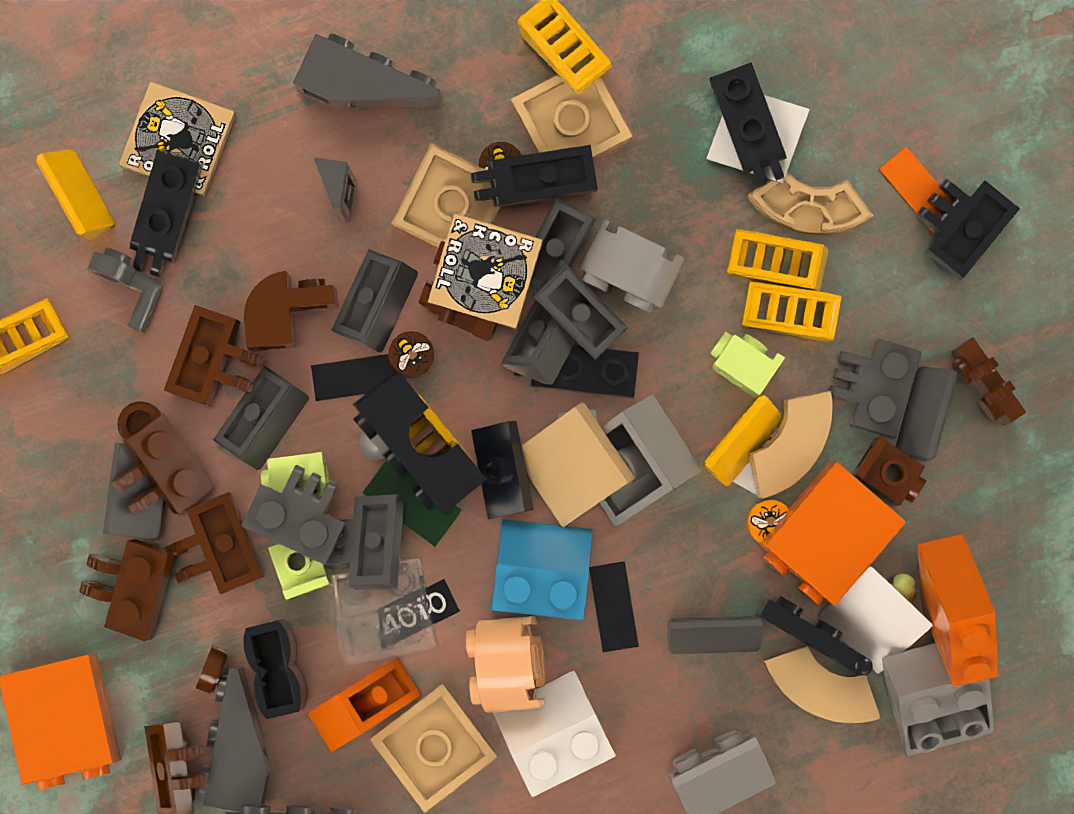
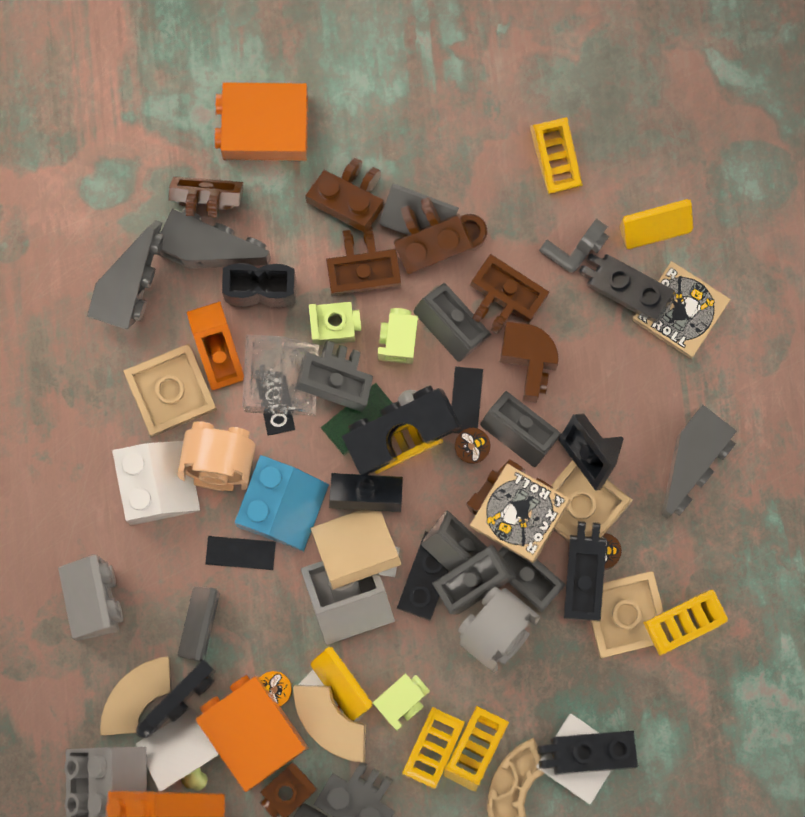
camera: 100 degrees right, 5 degrees down
reddish brown tile [196,645,228,694] -> none
dark grey hinge [241,465,346,565] -> none
dark grey slope [314,157,356,222] -> none
none -> black slope [558,413,624,491]

